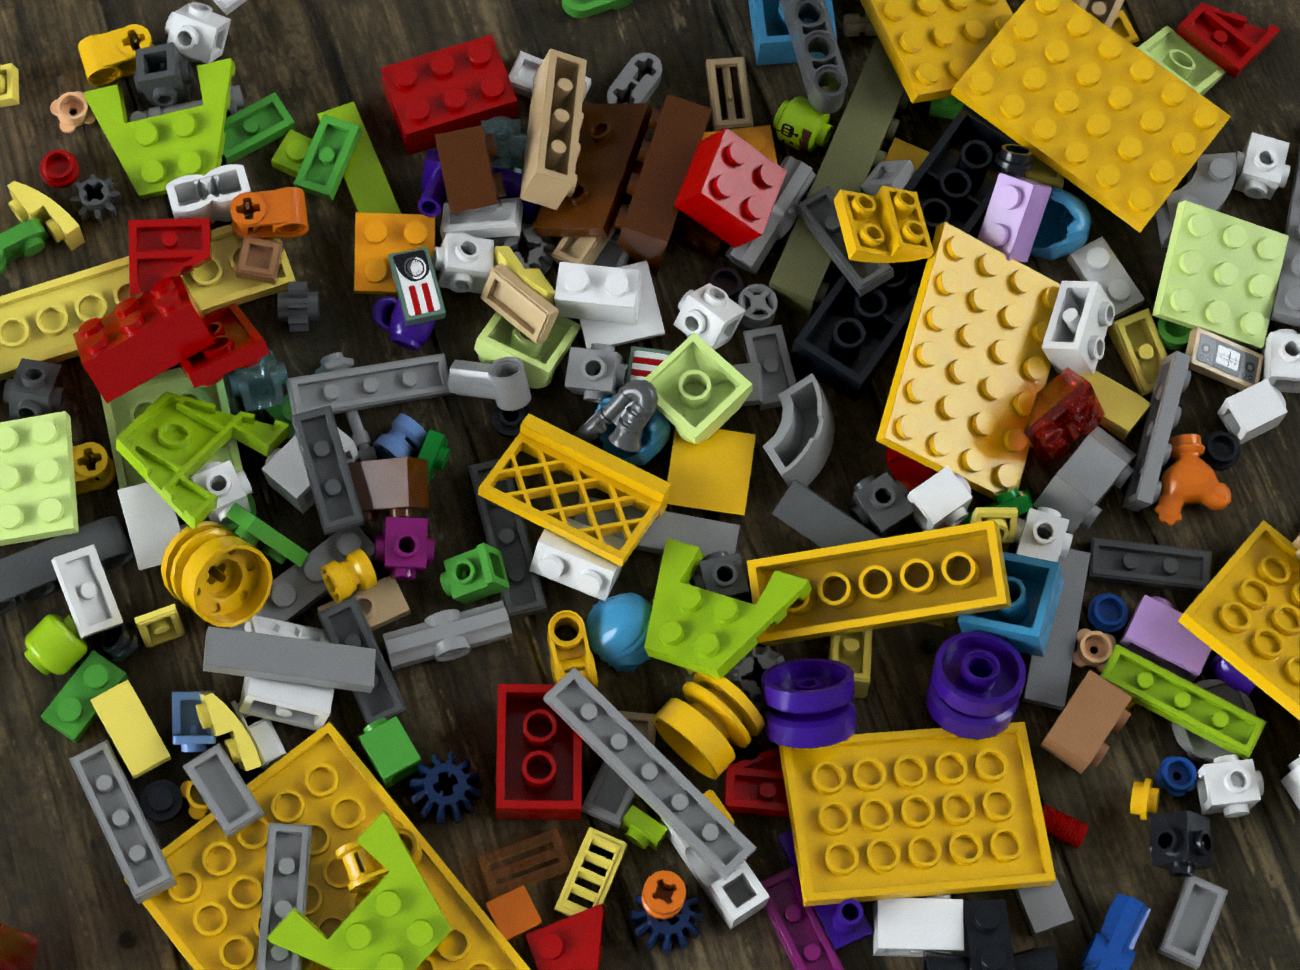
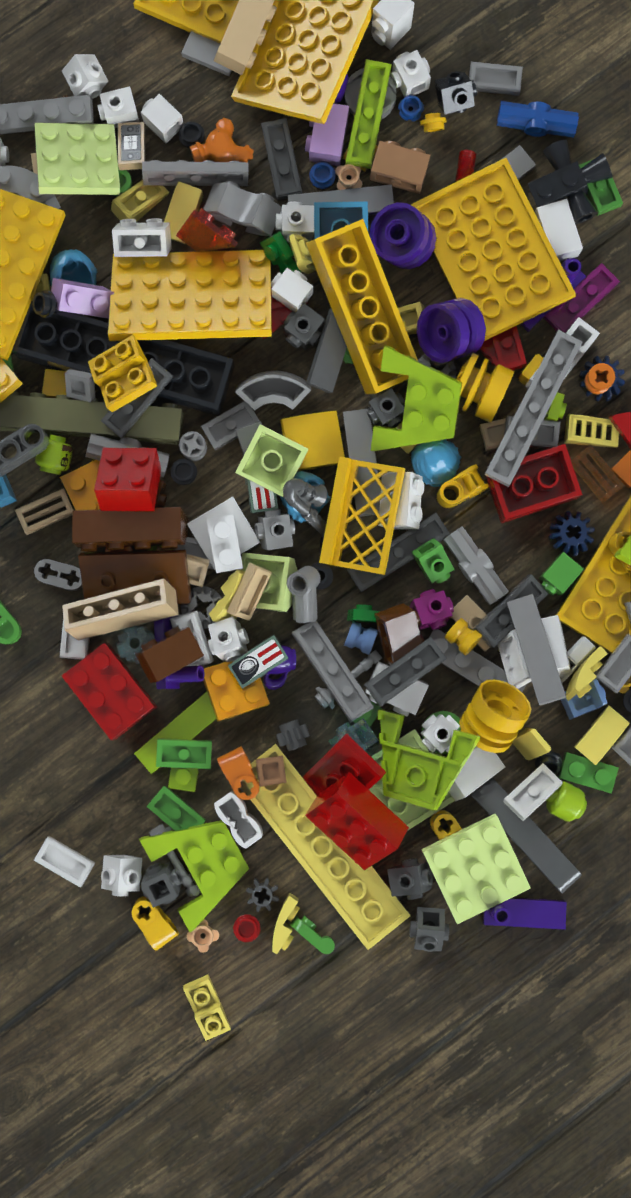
camera: 100 degrees left, 15 degrees up
red wing [128,218,212,299] -> none
bright green plate [225,502,310,567] -> none
white brick [673,283,746,350] -> none
white plate [1067,236,1145,320] -> none

